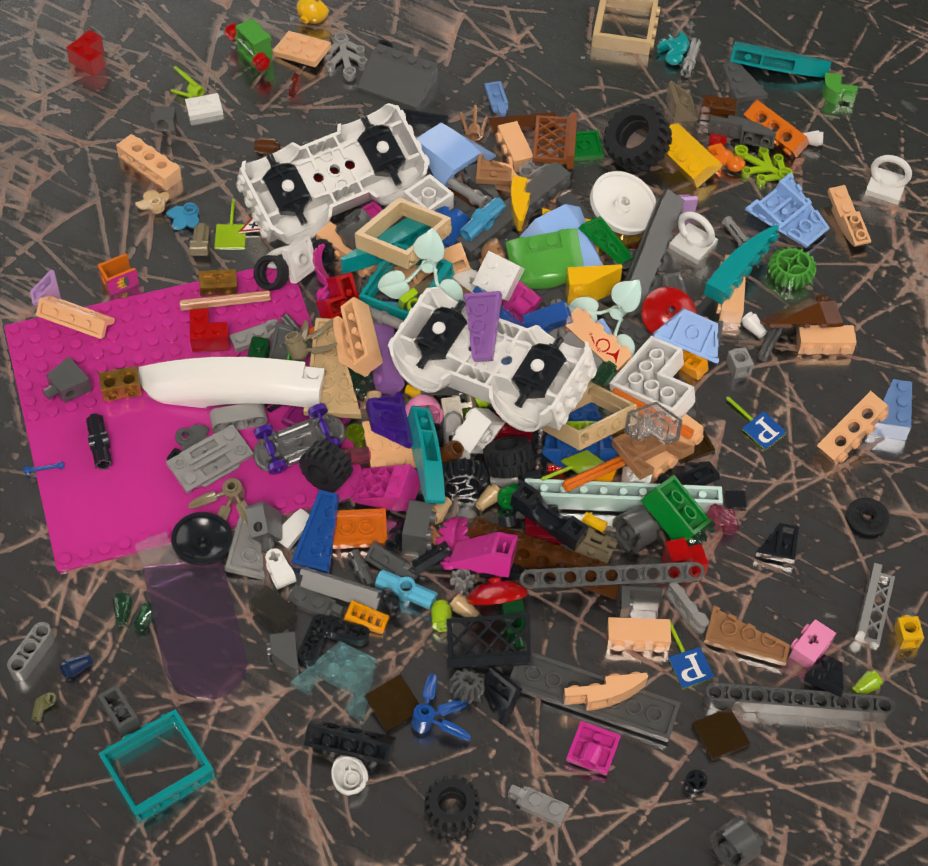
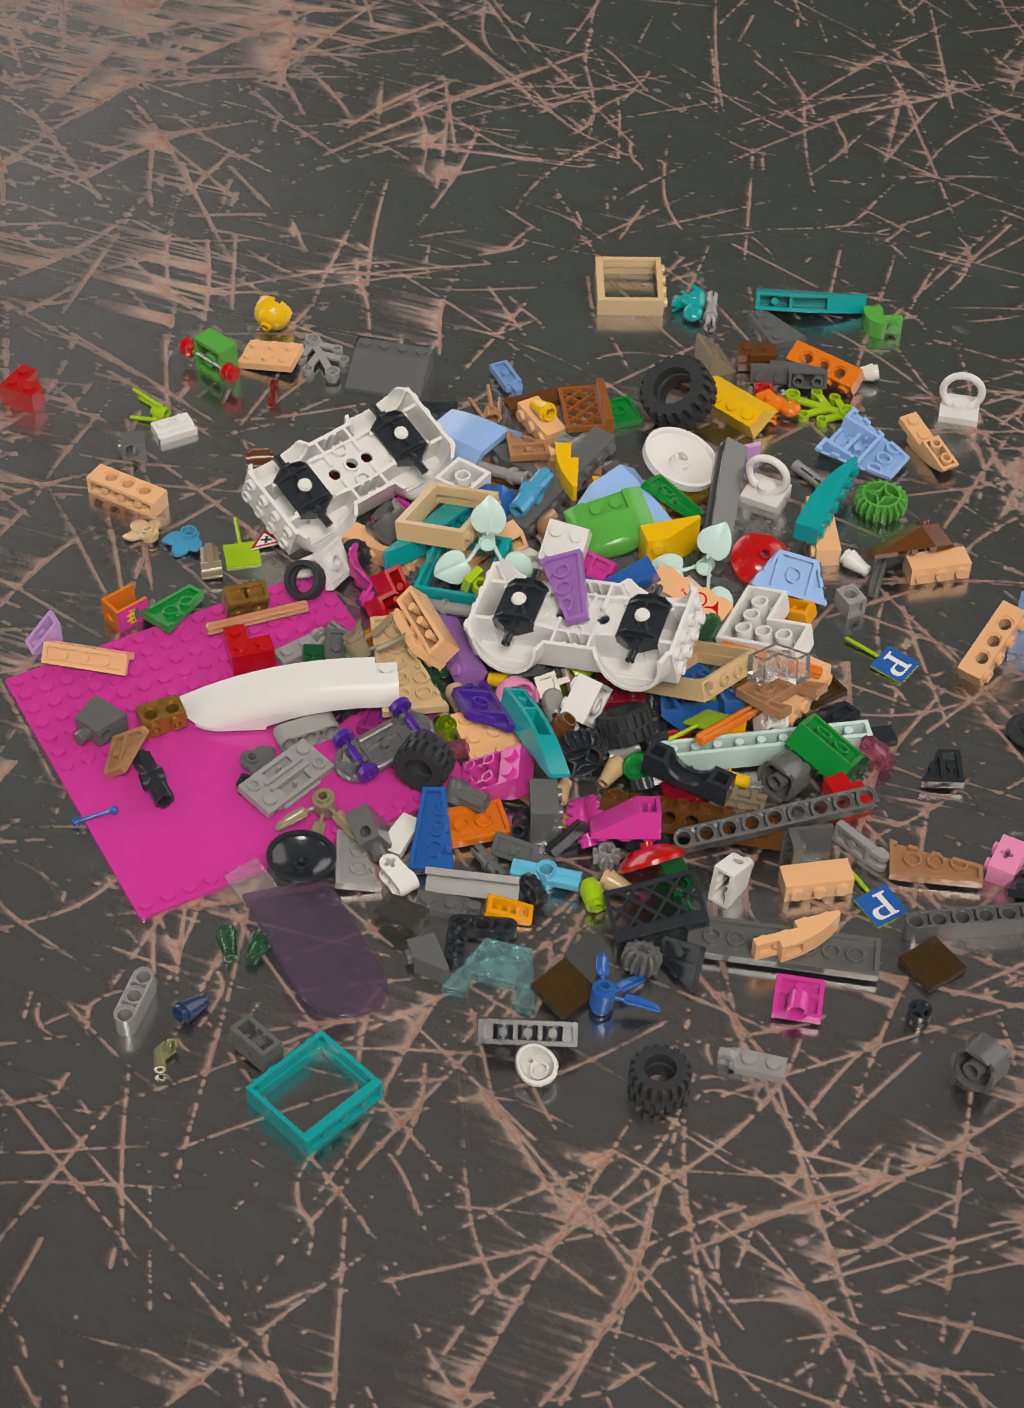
camera: 10 degrees left, 10 degrees down
none -> medium nougat wing [104,726,149,778]
none -> green wing [141,584,204,634]
none -> dark grey piece [446,776,491,813]
none -> yellow cone [529,398,557,421]
none -> white torso [707,853,754,909]

